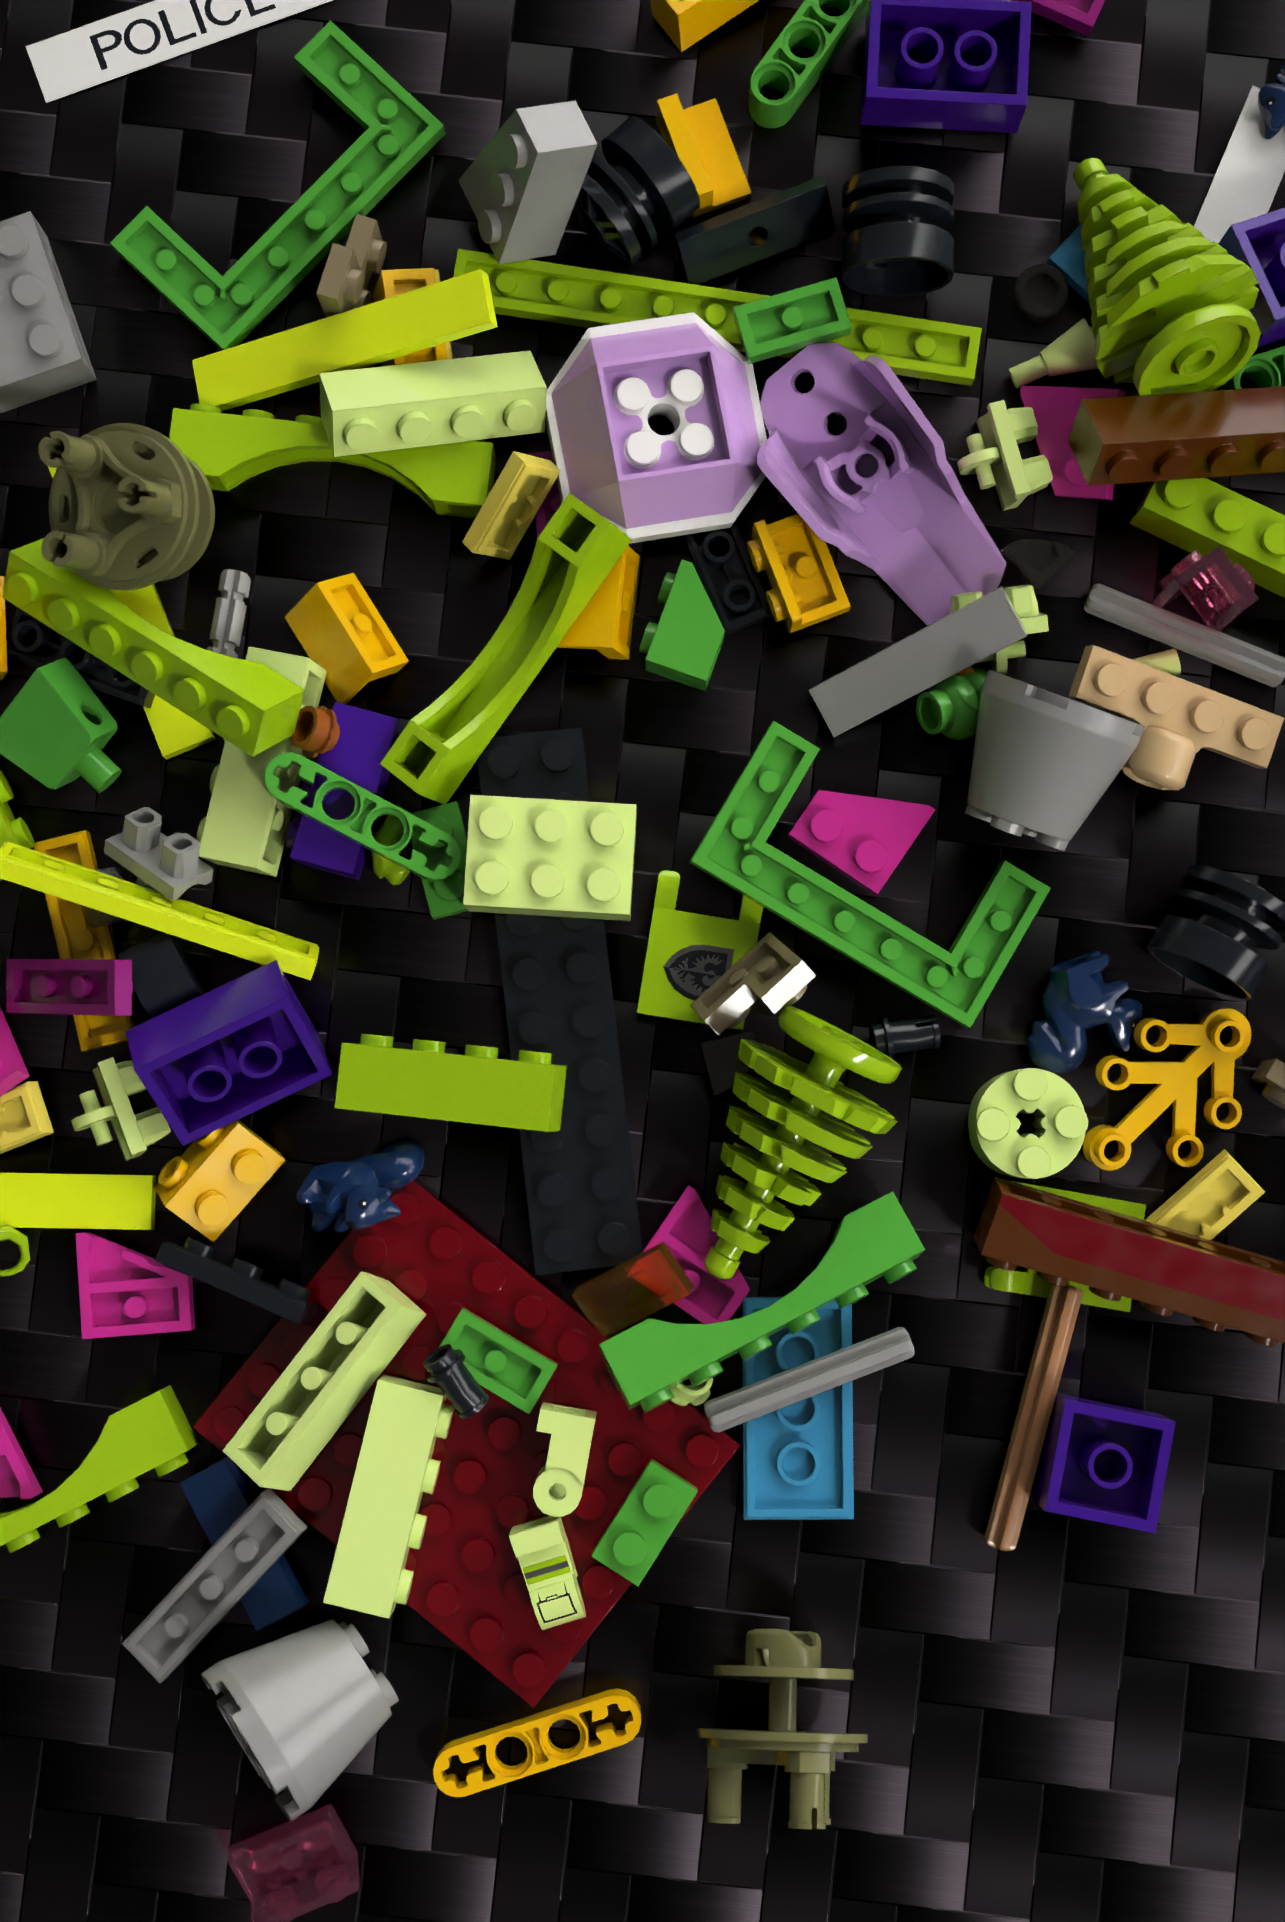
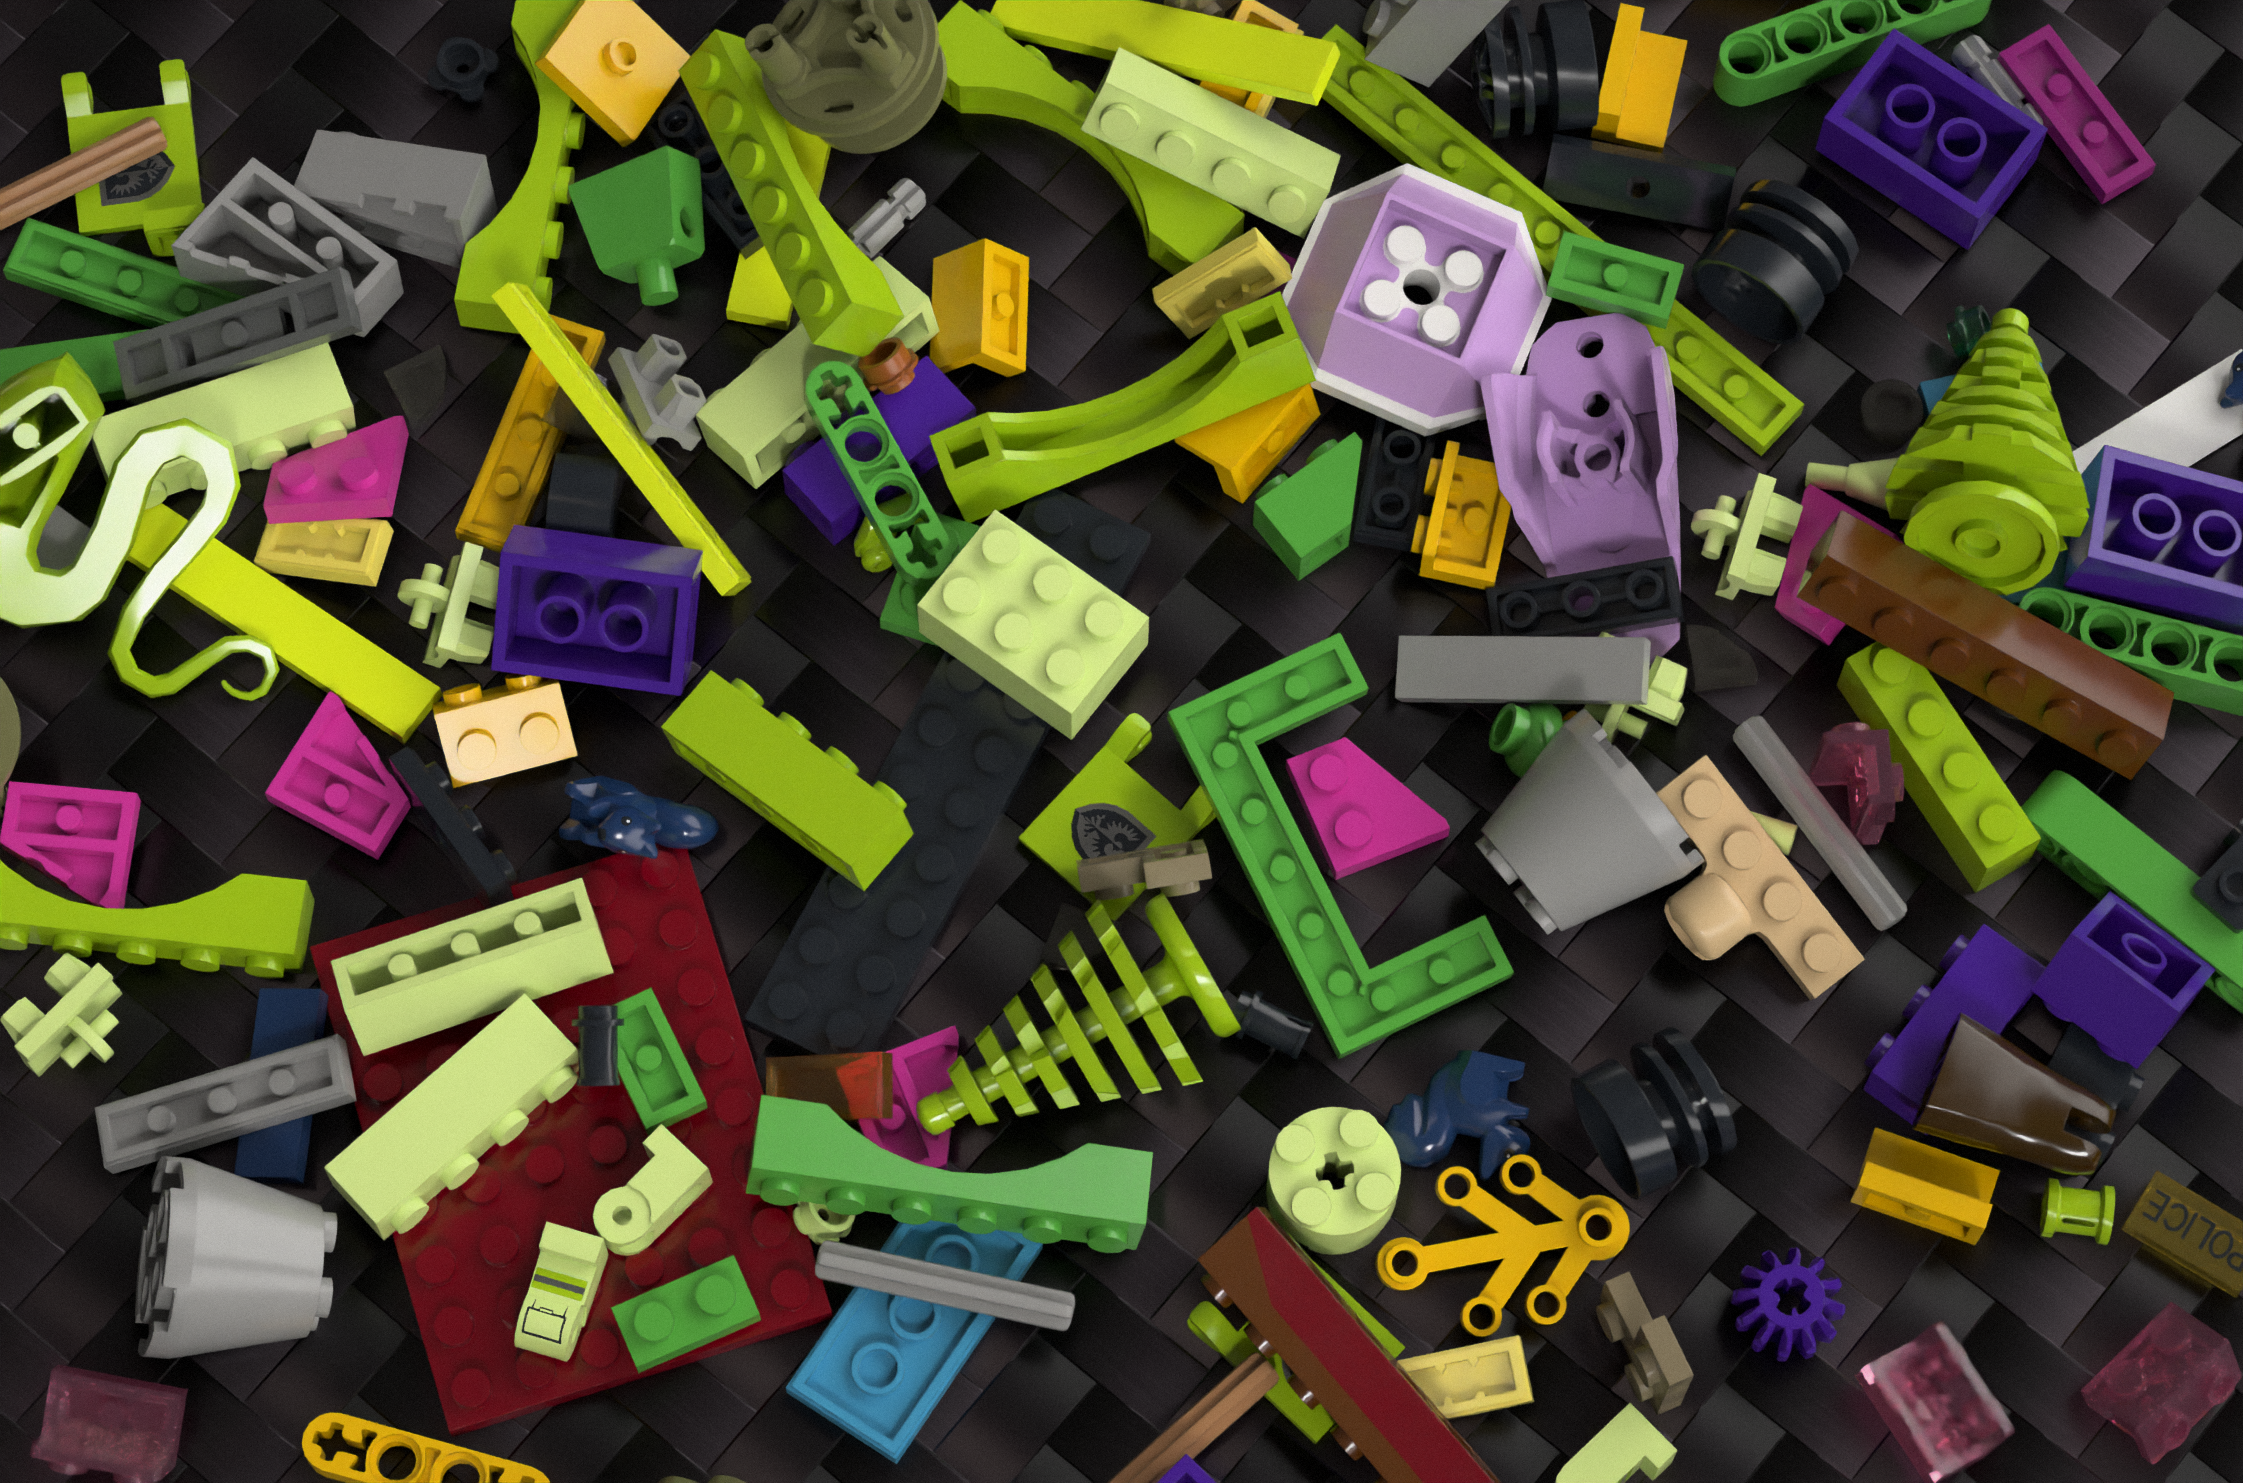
camera: 30 degrees right, 15 degrees down
magenta plate [6,959,133,1016] -> none
none -> yellowish green hips [0,953,122,1077]
none -> black tile [1486,556,1685,637]
none -> clear green plate [1946,305,1991,358]

